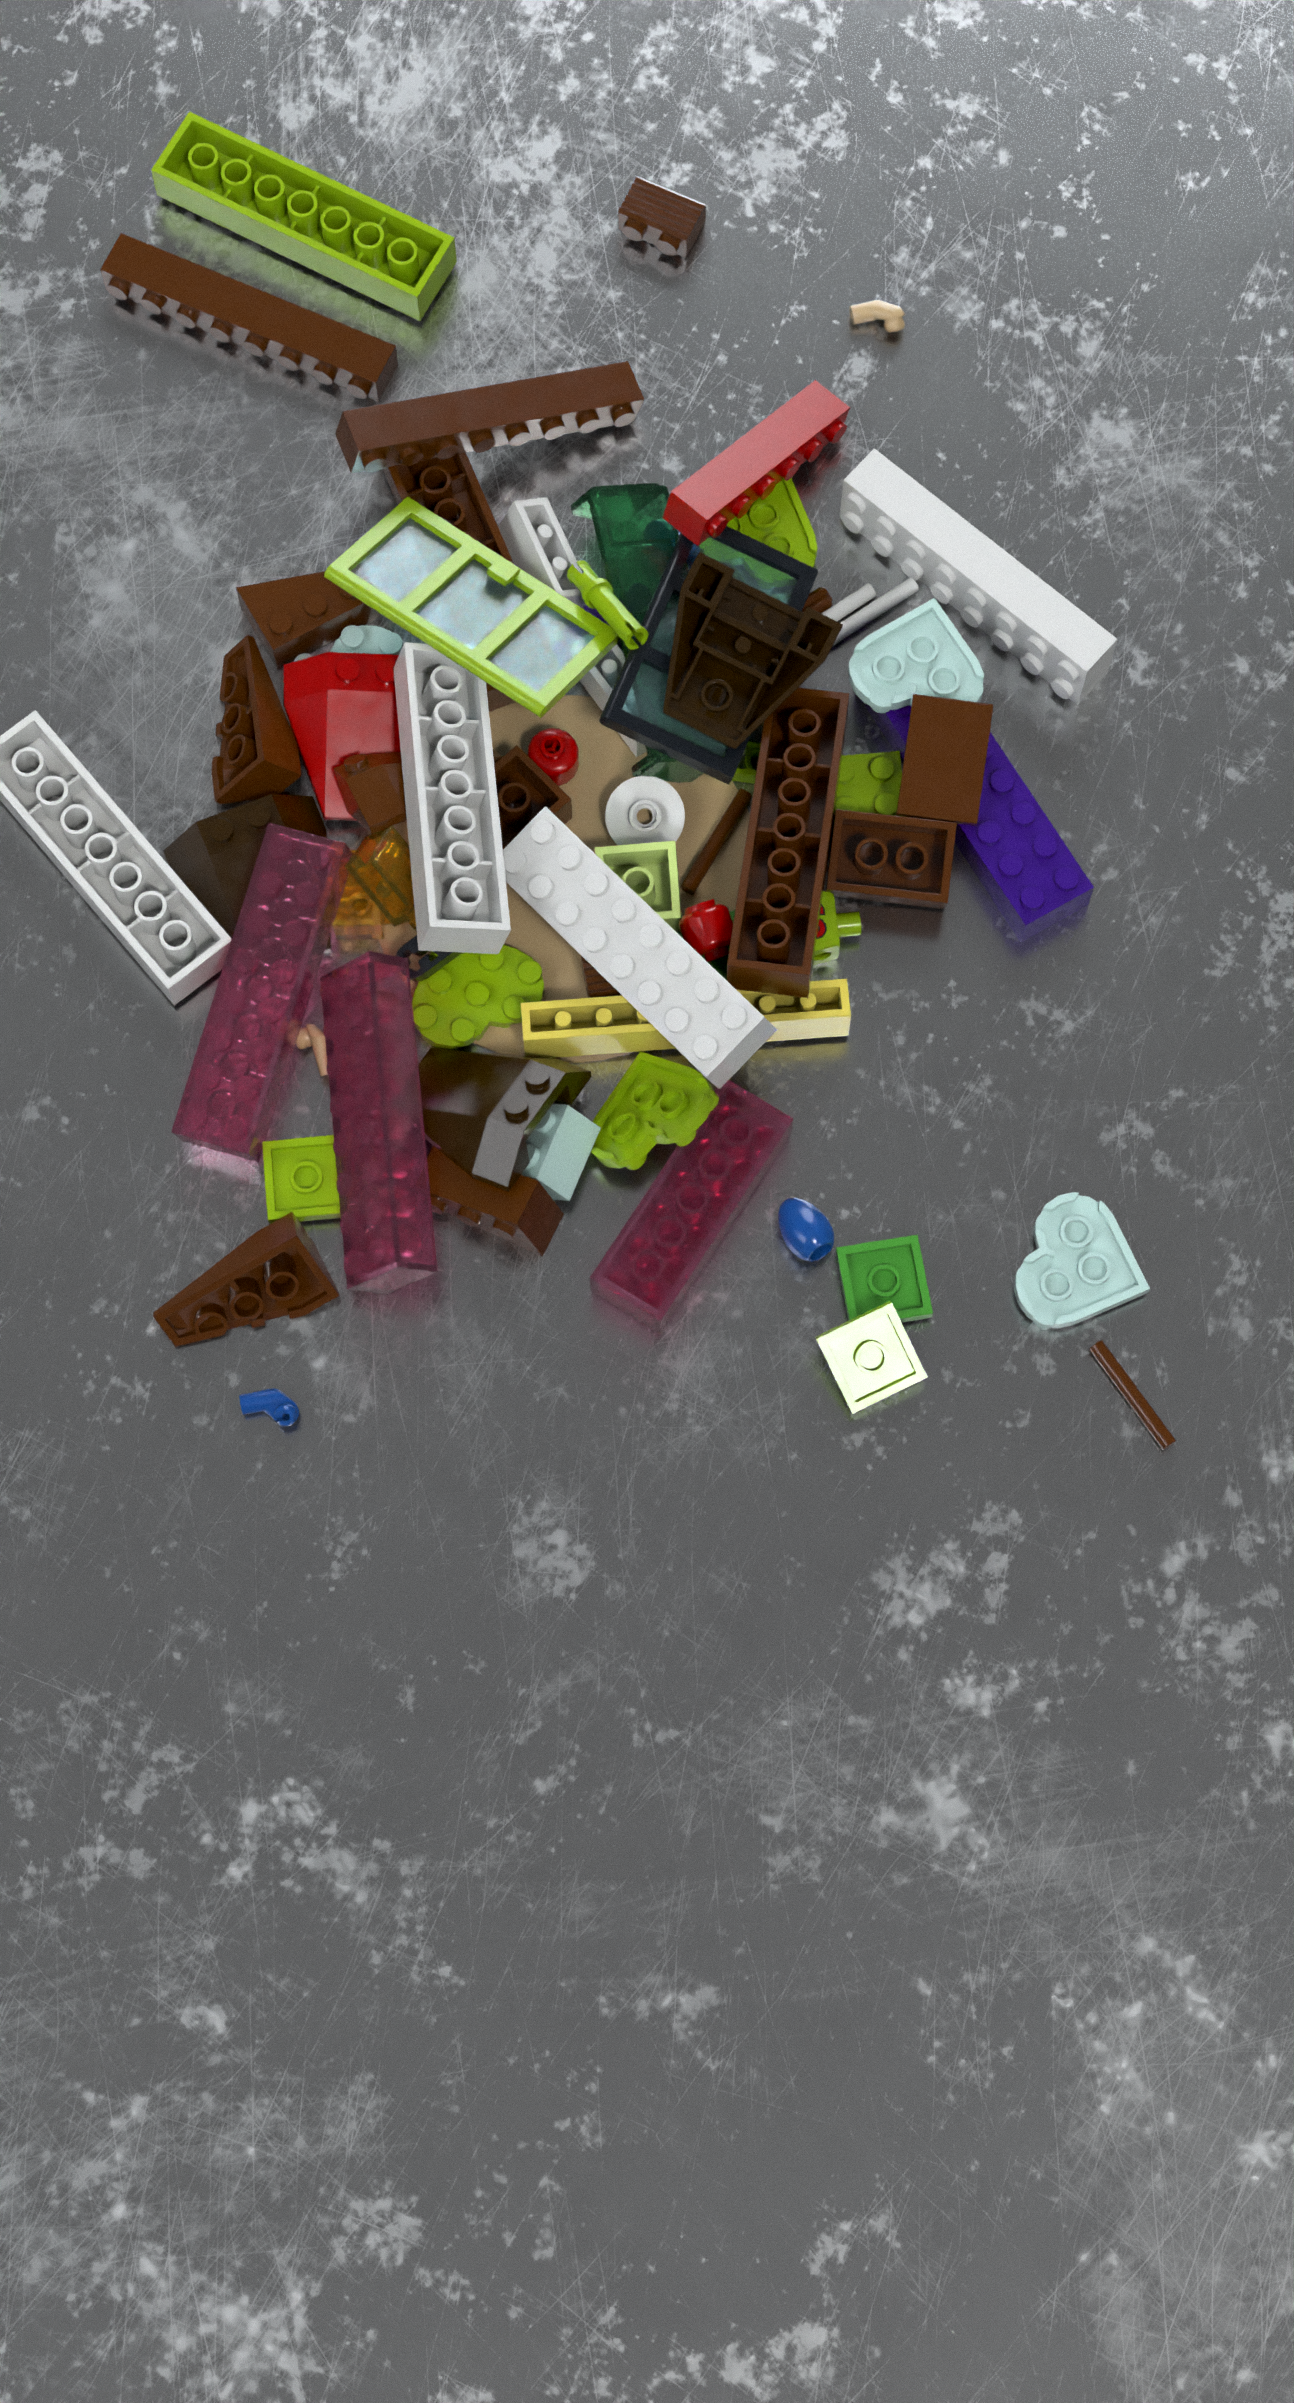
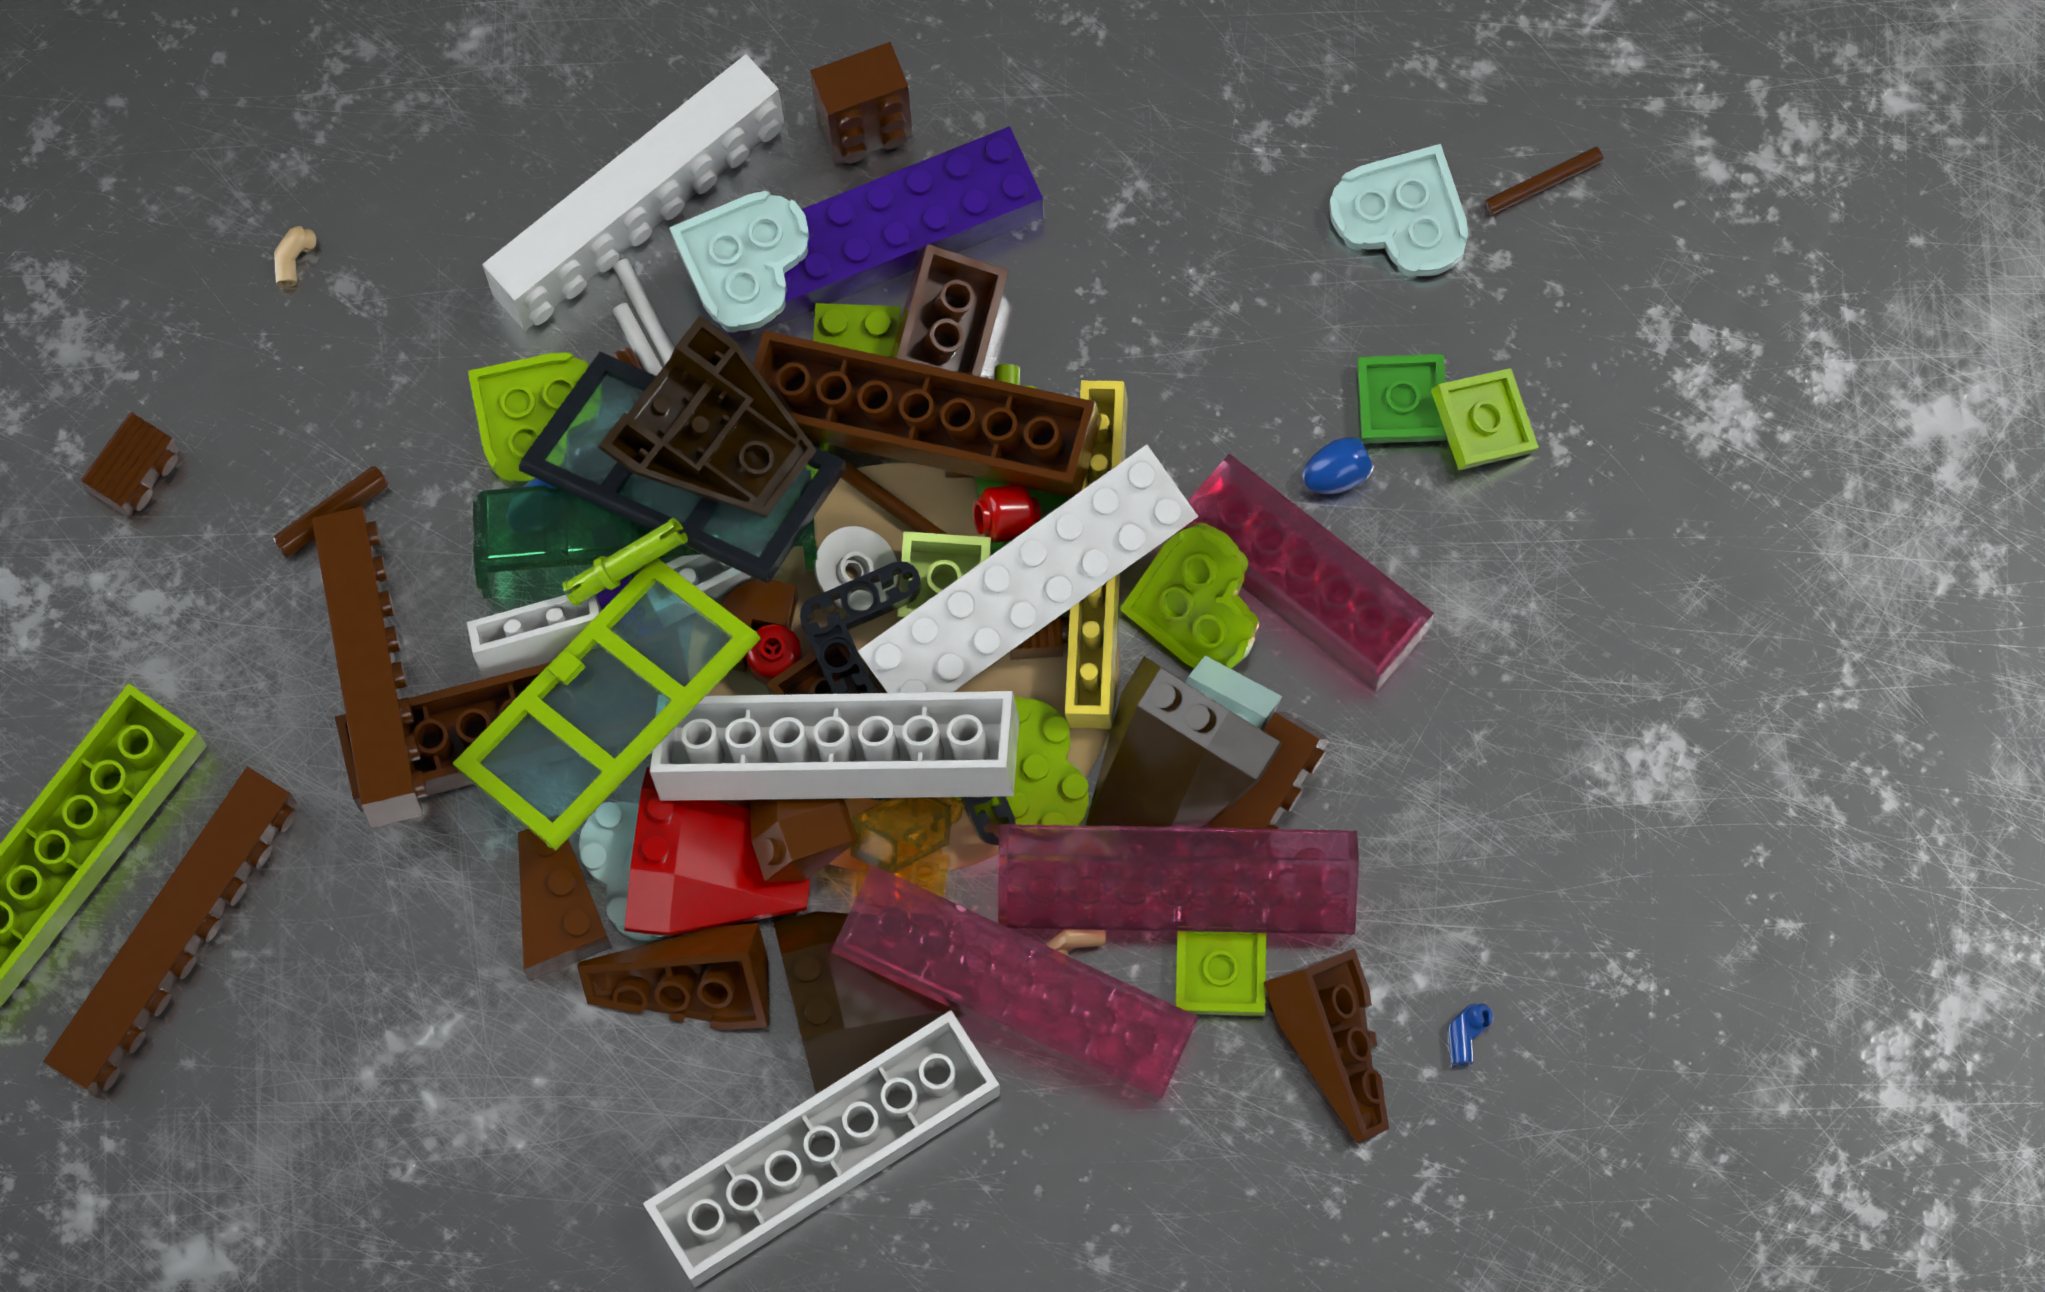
camera: 80 degrees left, 0 degrees up
brick [662,380,850,546] -> none
reddish brown tile [896,694,994,826] -> none
none -> reddish brown axle [273,466,388,557]
none -> reddish brown brick [720,579,799,672]
none -> black beam [800,561,921,694]
none -> reddish brown brick [810,42,913,165]

